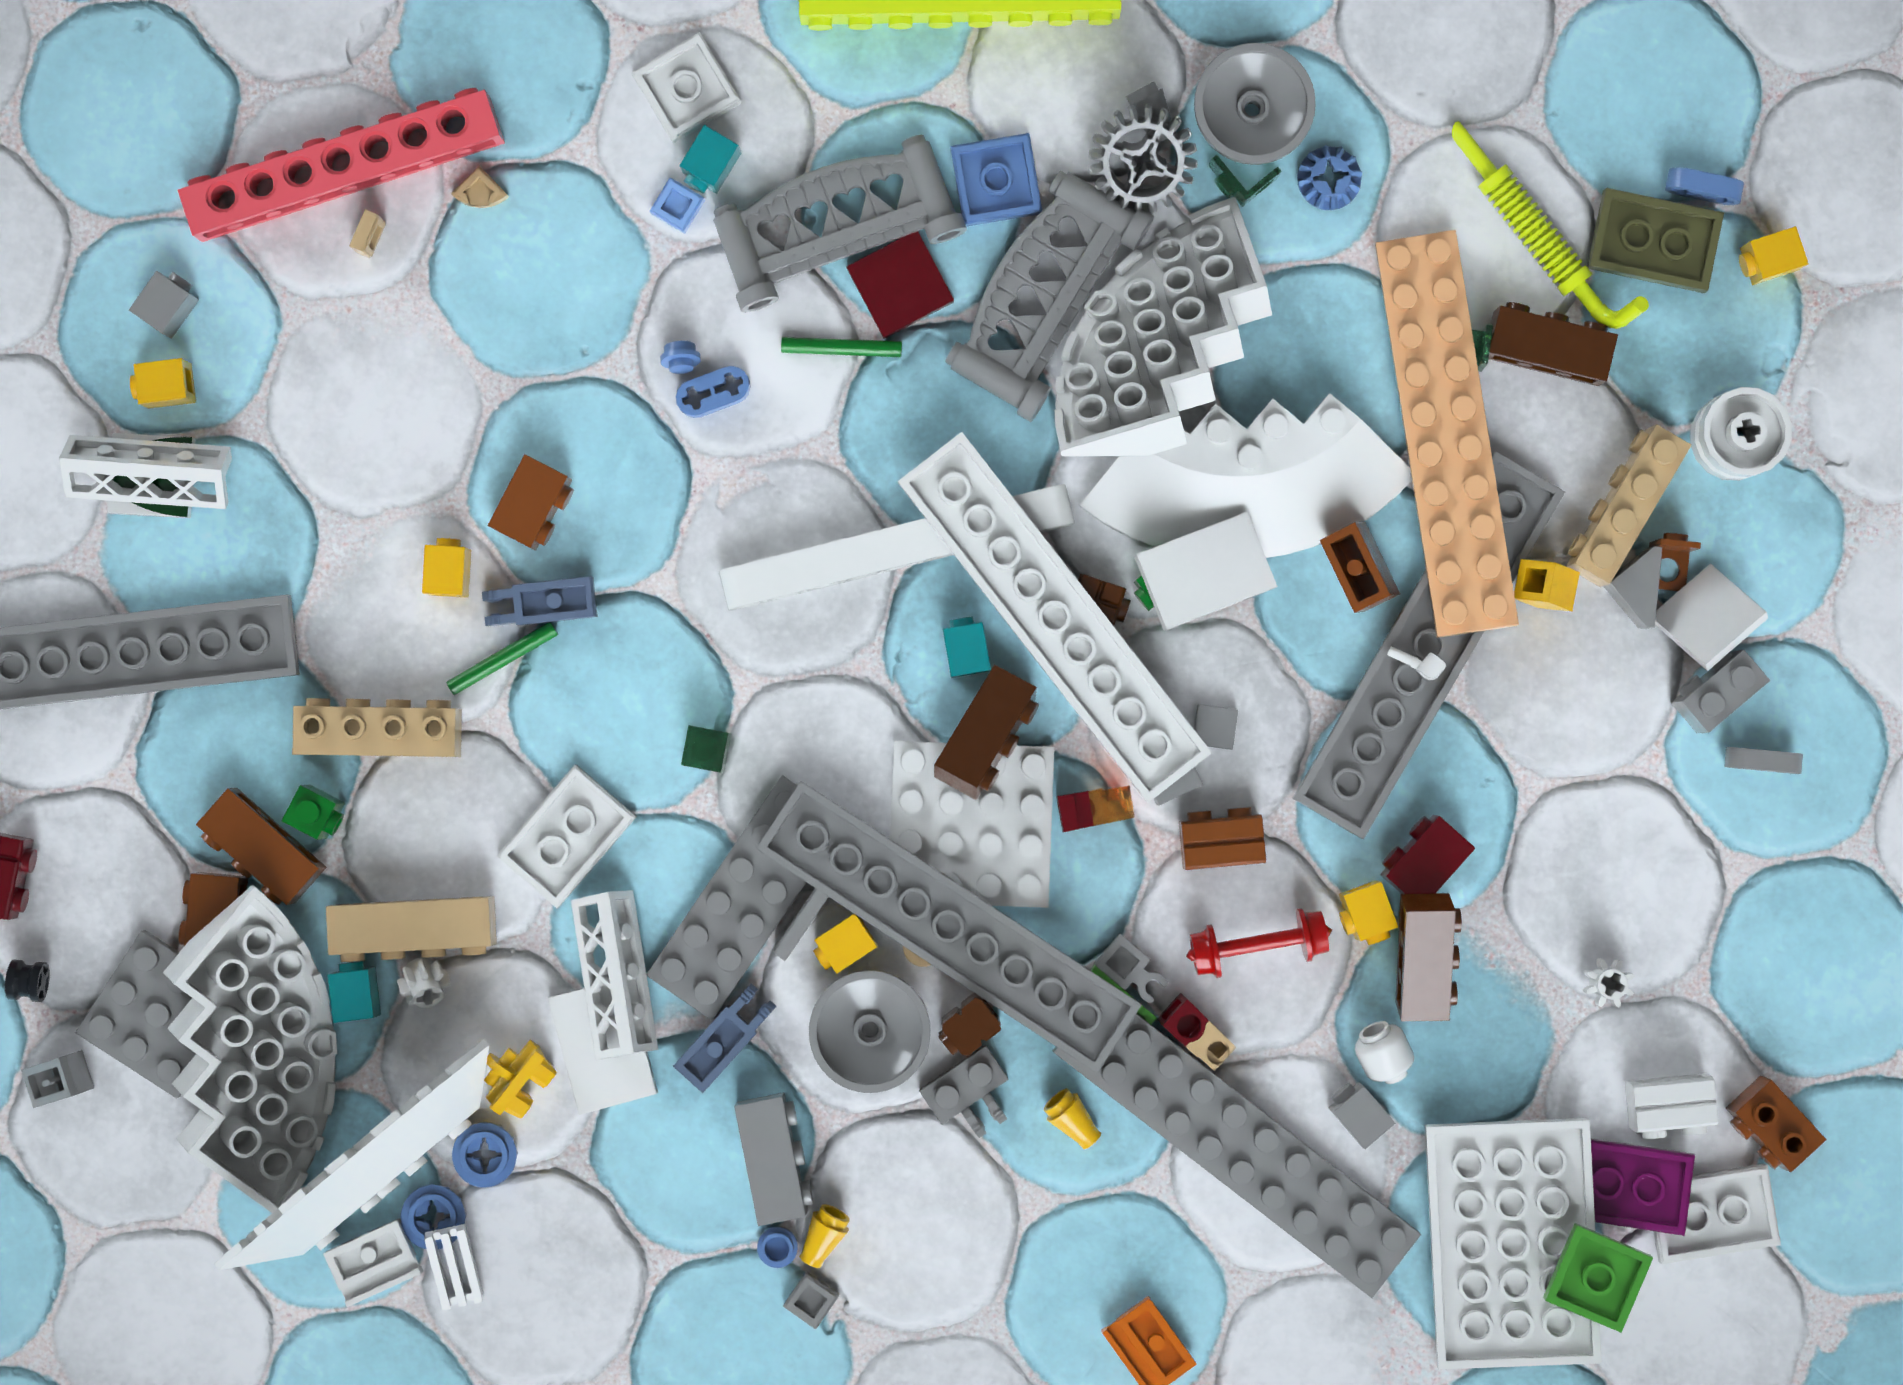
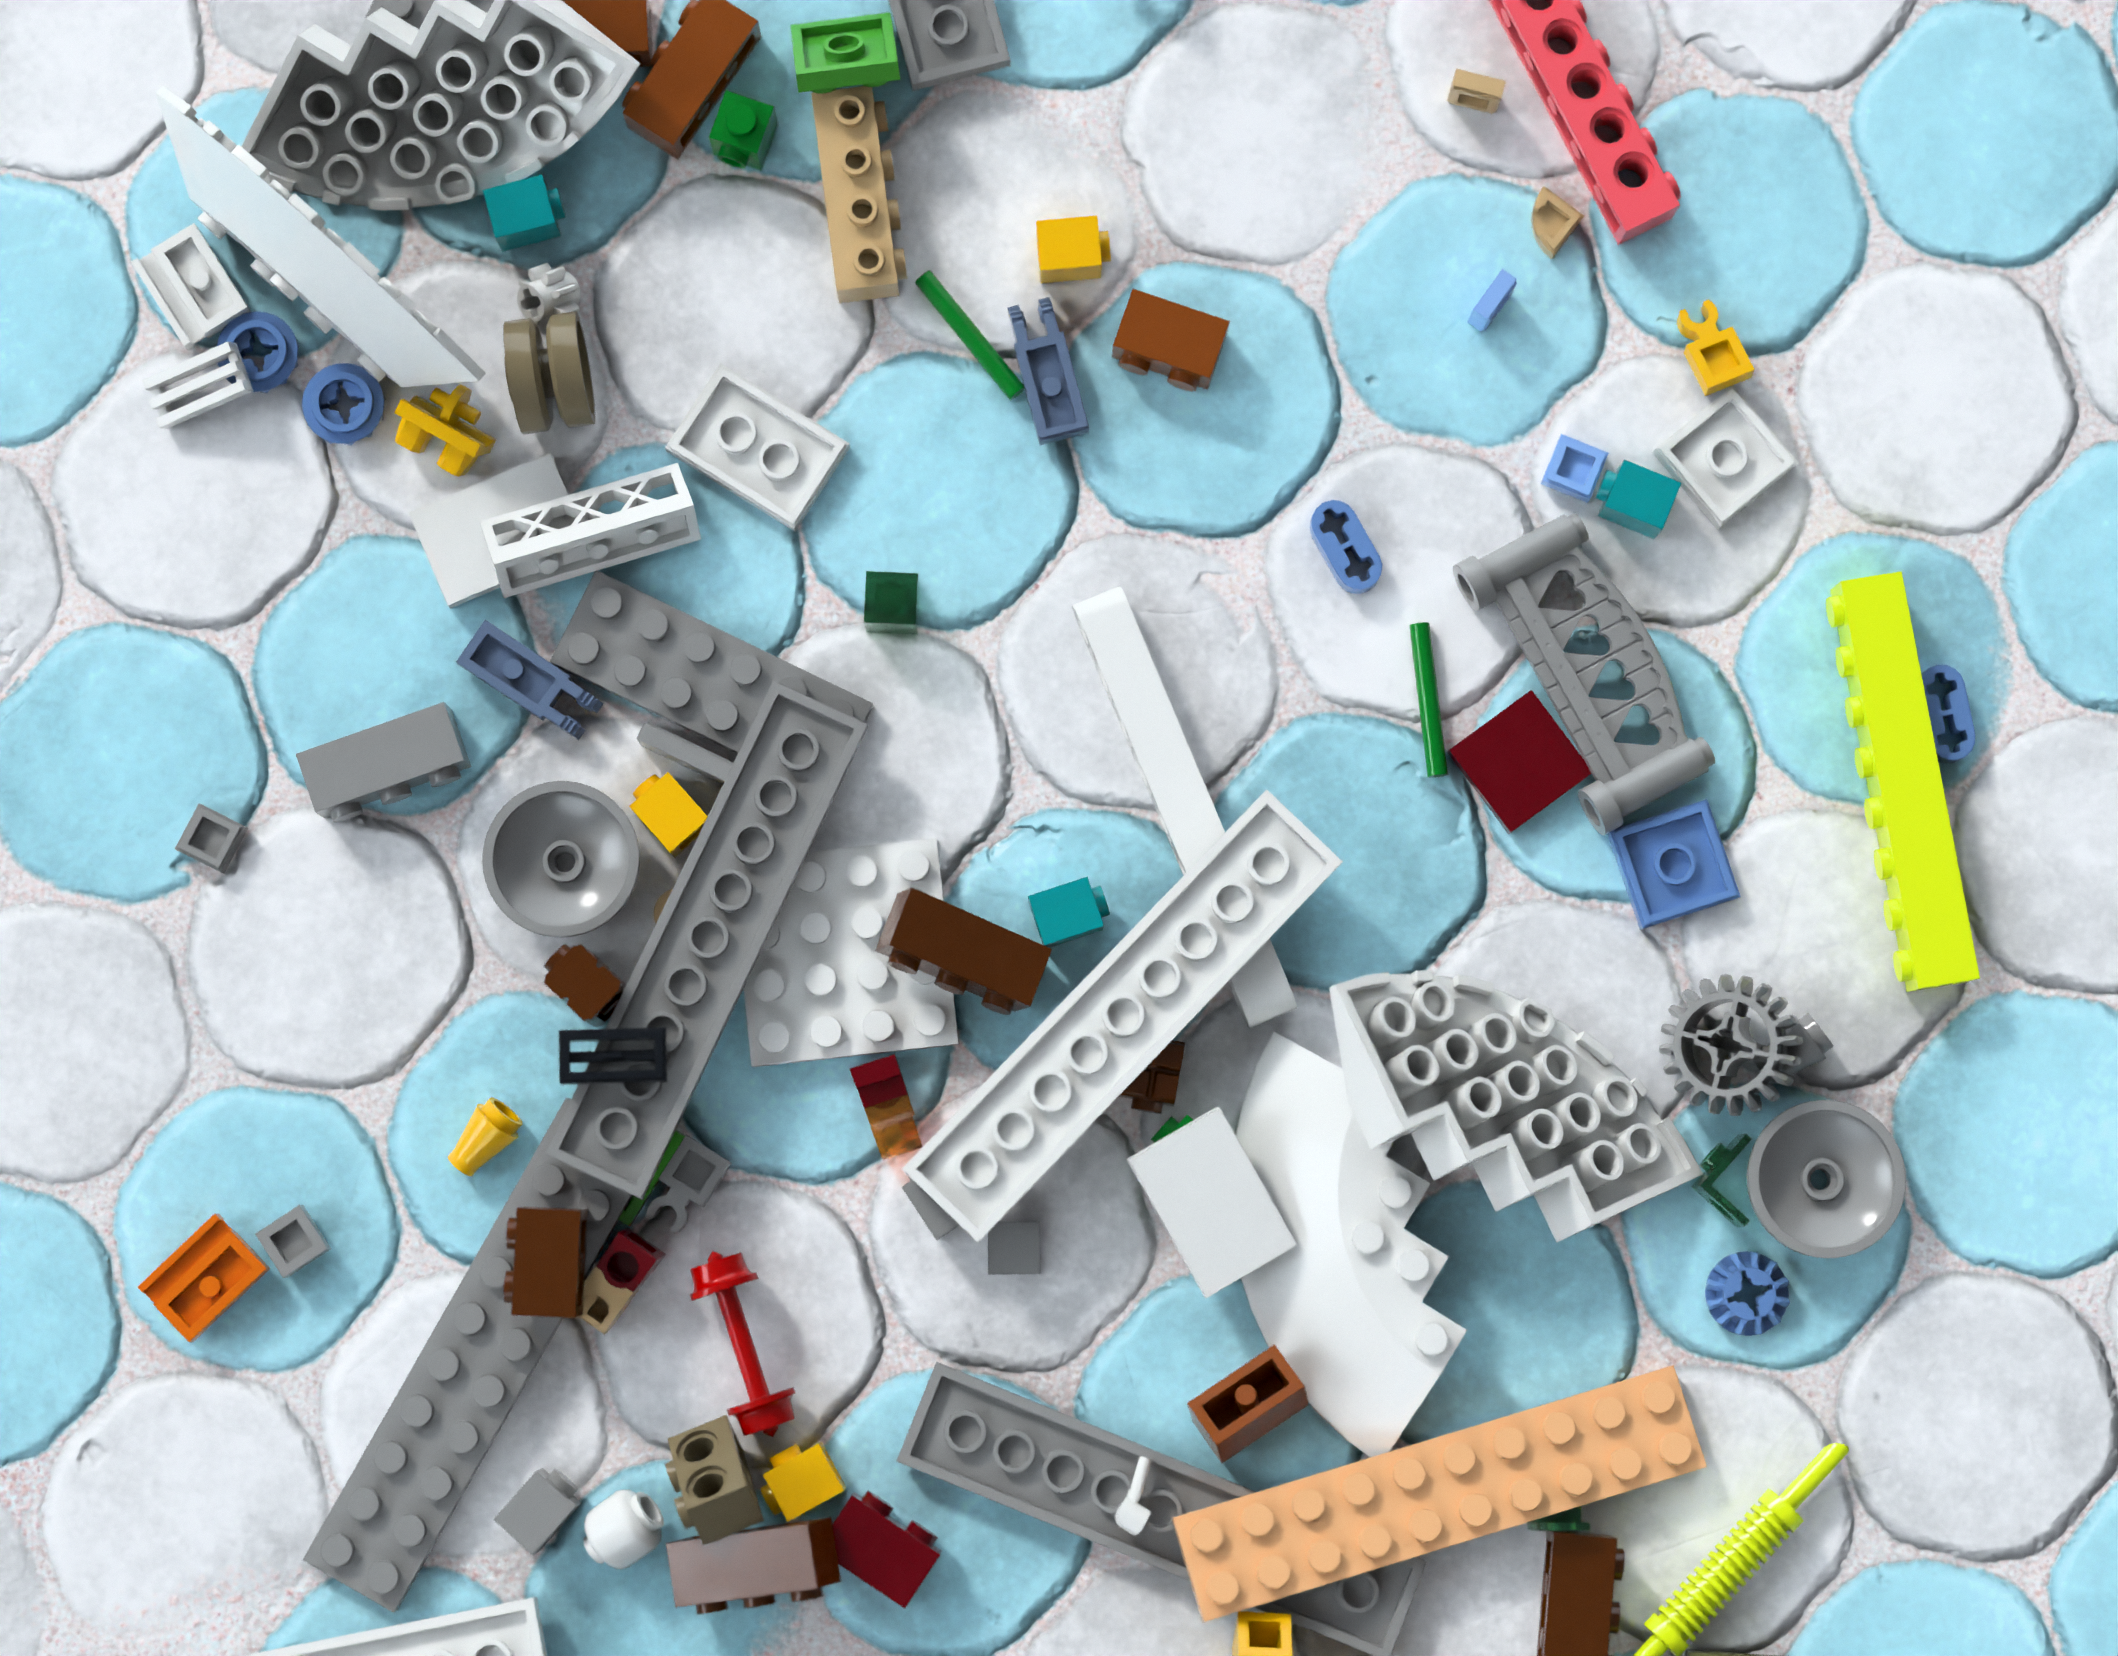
camera: 80 degrees right, 5 degrees down
tan brick [326,896,497,962] -> none
medium blue plate [660,341,701,374] -> none
medium blue plate [757,1227,798,1268] -> none
yellow cone [799,1204,850,1268] -> none
light grey hinge [919,1045,1009,1138] -> none
light grey piece [945,171,1154,422] -> none
dark orange brick [1179,807,1266,870] -> none
none -> light grey plate [255,1205,331,1278]
none -> dark tan wheel [503,311,596,435]
none -> reddish brown brick [503,1206,588,1318]
none -> black tile [559,1027,668,1085]
none -> dark tan brick [665,1415,764,1545]
none -> bright green plate [790,12,900,94]
none -> light blue tile [1467,269,1517,332]
none -> yellow plate [1677,299,1755,396]

